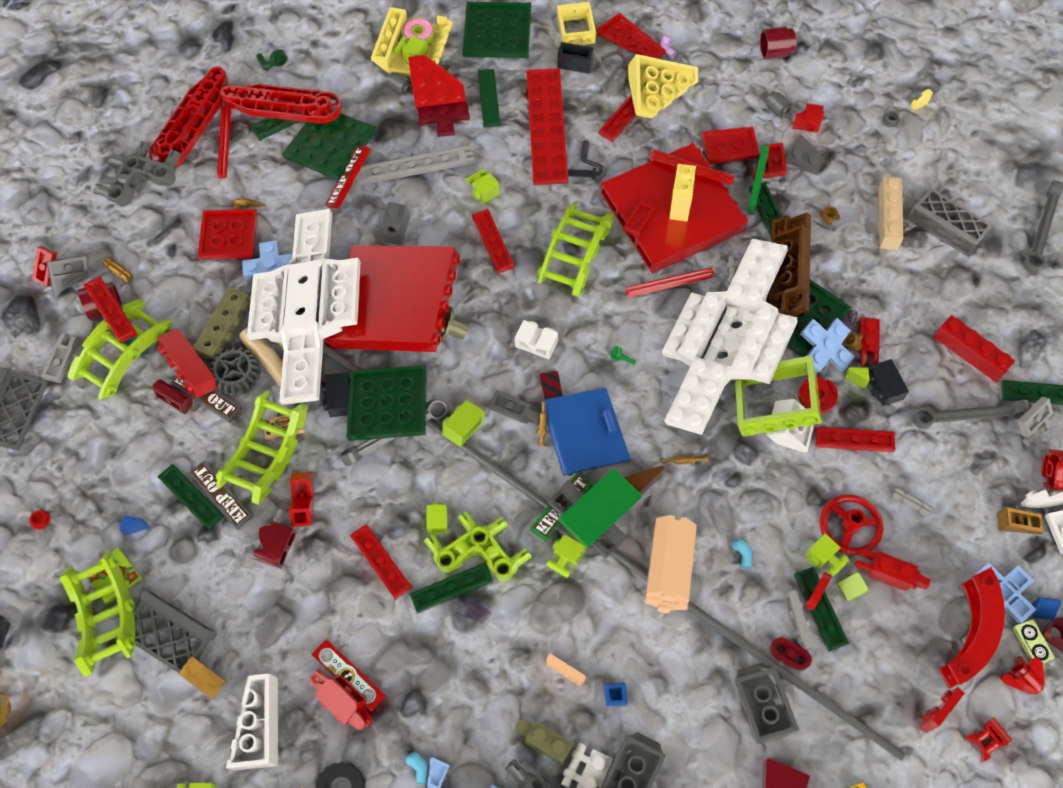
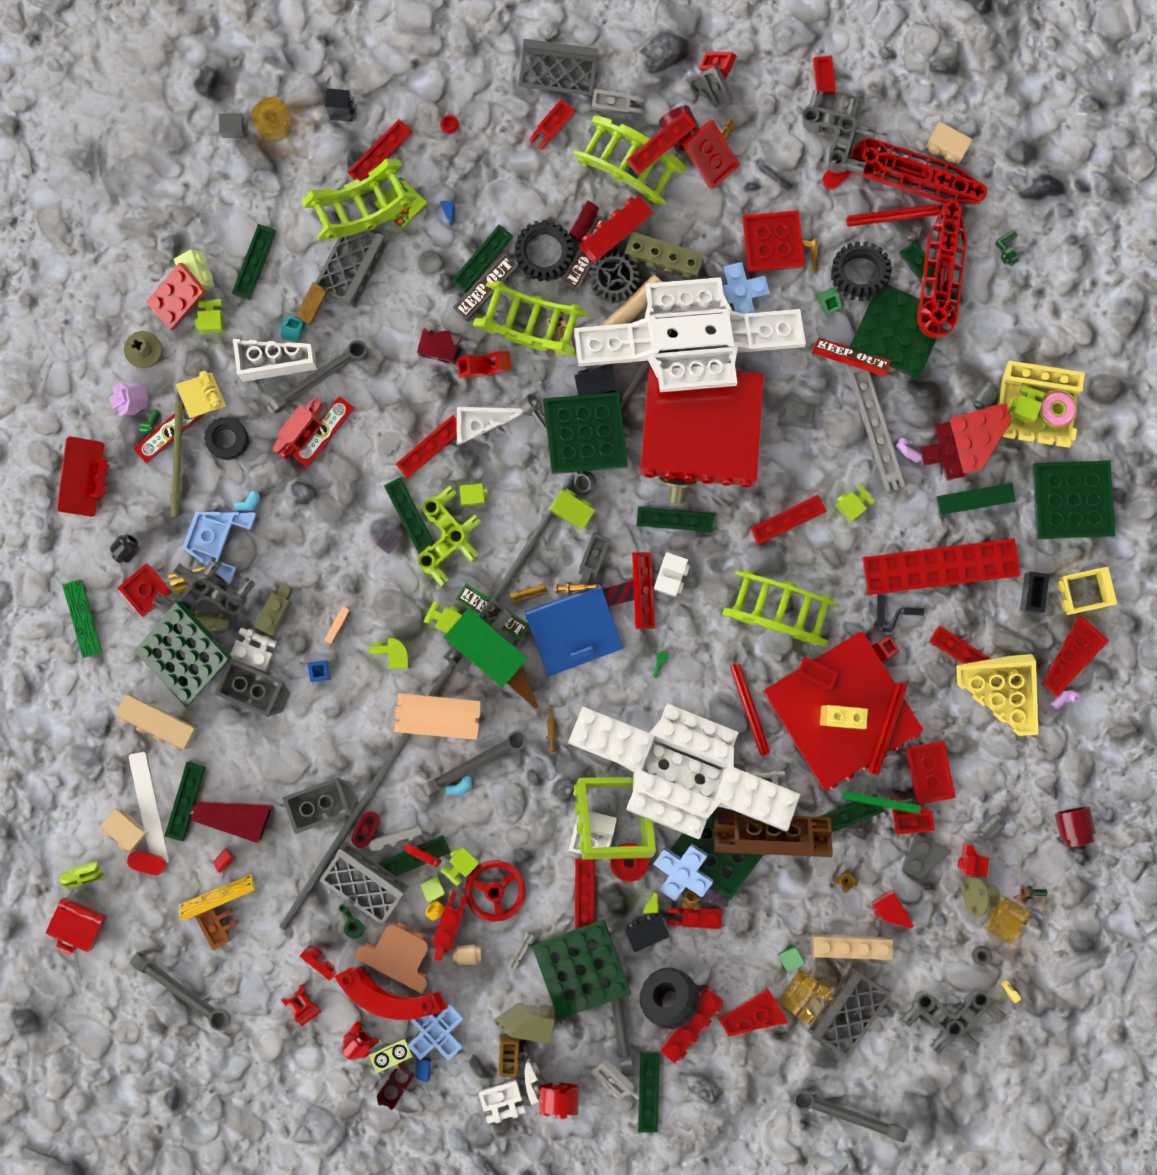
camera: 85 degrees right, 20 degrees up
none -> dark green tile [232,224,277,301]
none -> dark grey piece [268,340,368,414]
none -> teal slope [280,315,306,342]
none -> dark grey fence [319,842,409,926]
none -> dark green plate [338,904,364,939]
none -> red tile [347,119,413,182]
none -> nougat brick [353,921,429,994]
none -> lime brick [369,638,410,669]
none -> dark grey piece [420,731,526,796]
none -> yellow tile [425,901,444,921]
none -> tan brick [453,945,481,965]
none -> white wing [457,407,524,445]
none -> olive wedge [494,1003,555,1044]
none -> pearl gold axle [510,583,548,603]
none -> black tyre [515,220,573,282]
none -> red hinge [528,99,576,151]
none -> dark green piece [531,919,632,1020]
none -> red tile [632,552,655,629]
none -> dark green tile [636,507,714,533]
none -> black tyre [639,967,700,1030]
none -> red plate [682,119,740,189]
none -> red wing [718,988,789,1037]
none -> slope [778,945,805,972]
none -> clear yellow piece [780,971,833,1025]
none -> red tile [813,56,836,96]
none -> green slope [816,288,843,315]
none -> red tile [822,160,853,190]
none -> black tyre [831,241,892,301]
none -> red slope [871,890,914,928]
none -> red slope [872,635,899,662]
none -> lavender arm [896,438,922,462]
none -> dark grey pin [900,989,1006,1054]
none -> tan brick [925,122,973,165]
none -> olive piece [961,877,1000,916]
none -> clear yellow brick [985,896,1030,944]
none -> piece [1013,885,1048,900]

